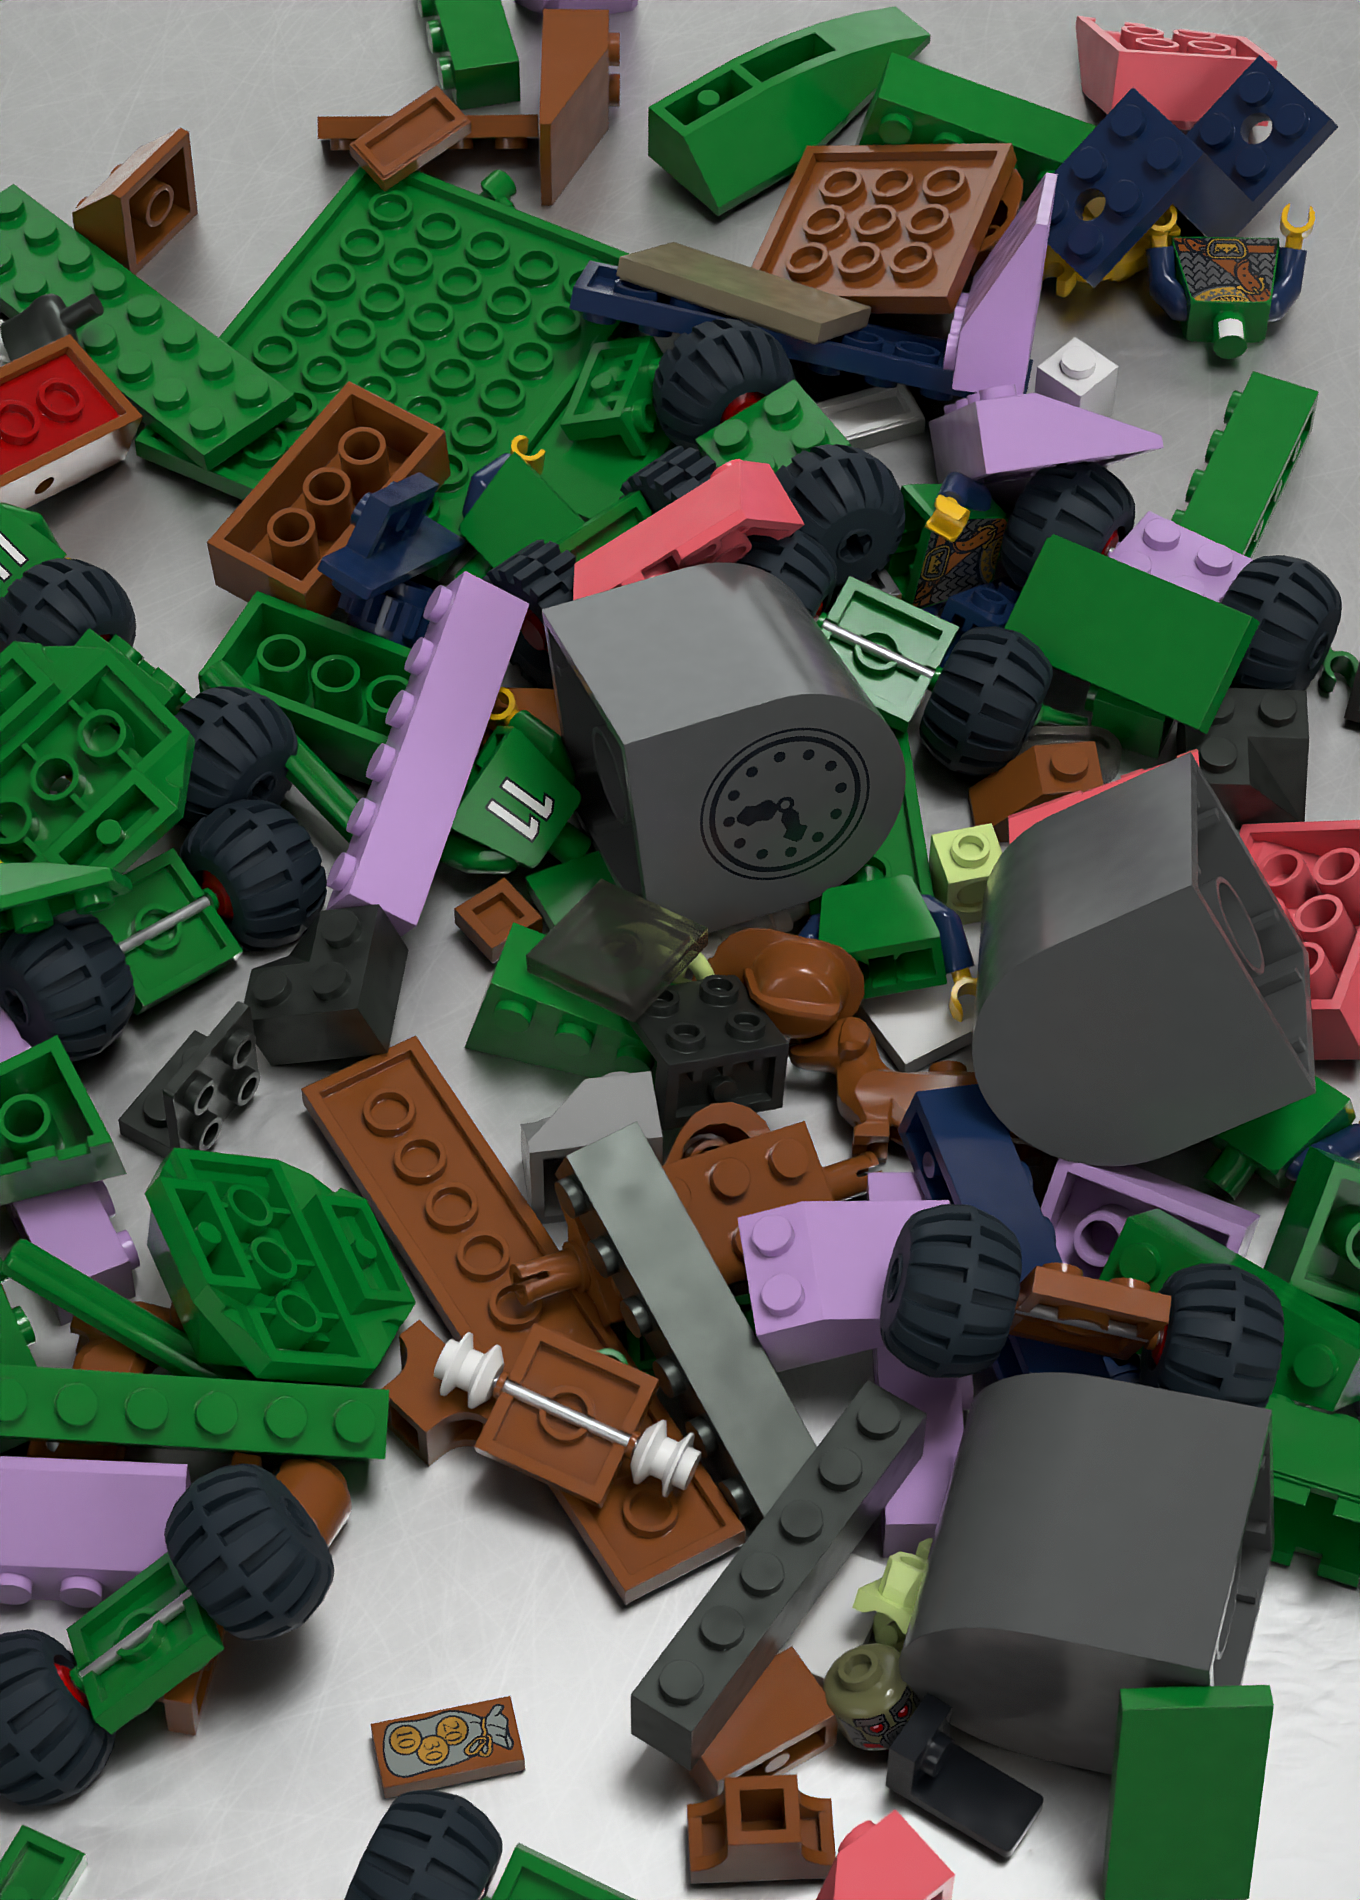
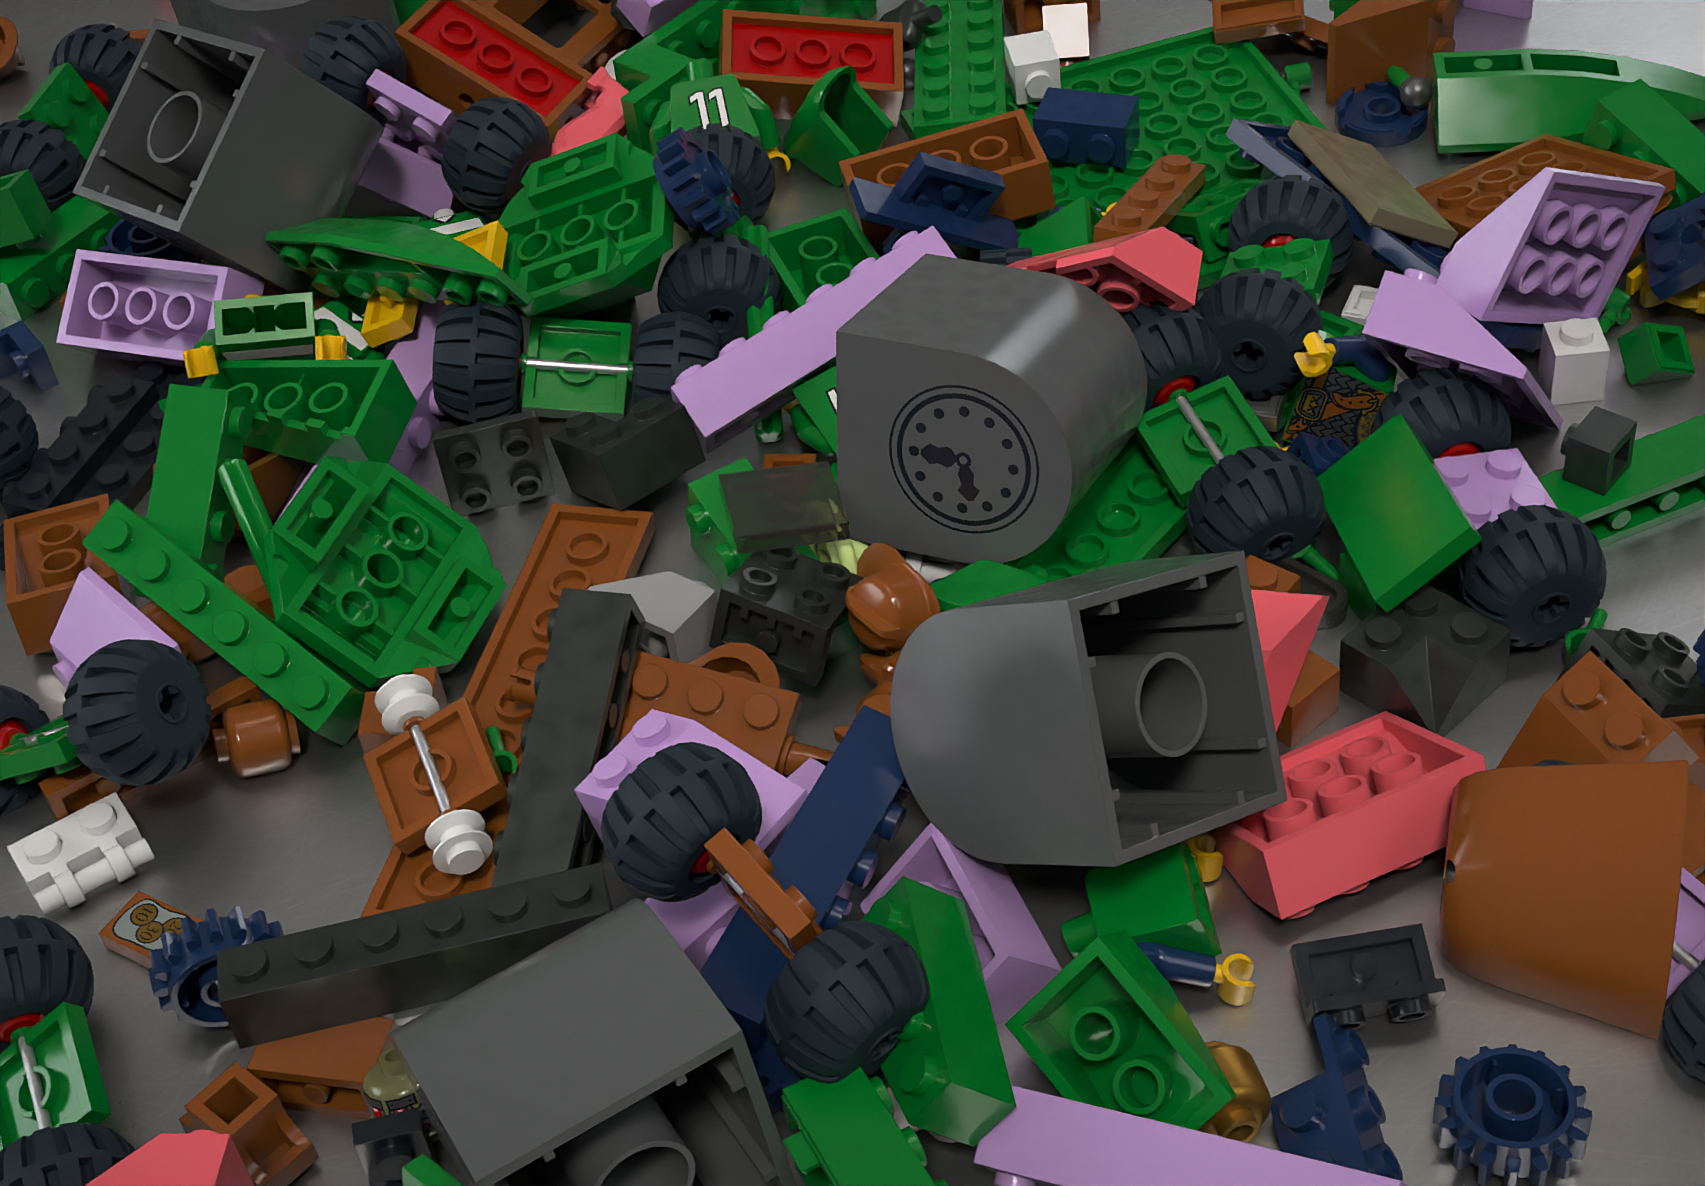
camera: 50 degrees right, 10 degrees down
none -> white plate [7,792,155,916]
none -> dark blue gear [148,906,284,1027]
none -> dark blue gear [653,127,740,235]
none -> green piece [783,66,893,187]
none -> white brick [1004,30,1061,105]
none -> dark blue brick [1033,87,1140,168]
none -> slope [1042,3,1090,67]
none -> dark orange plate [1093,155,1206,243]
none -> dark blue tile [1335,81,1429,148]
none -> flat silver piece [1386,65,1433,109]
none -> pearl dark grey plate [1560,406,1637,496]
none -> green hand [1599,286,1631,336]
none -> green slope [1617,322,1695,385]

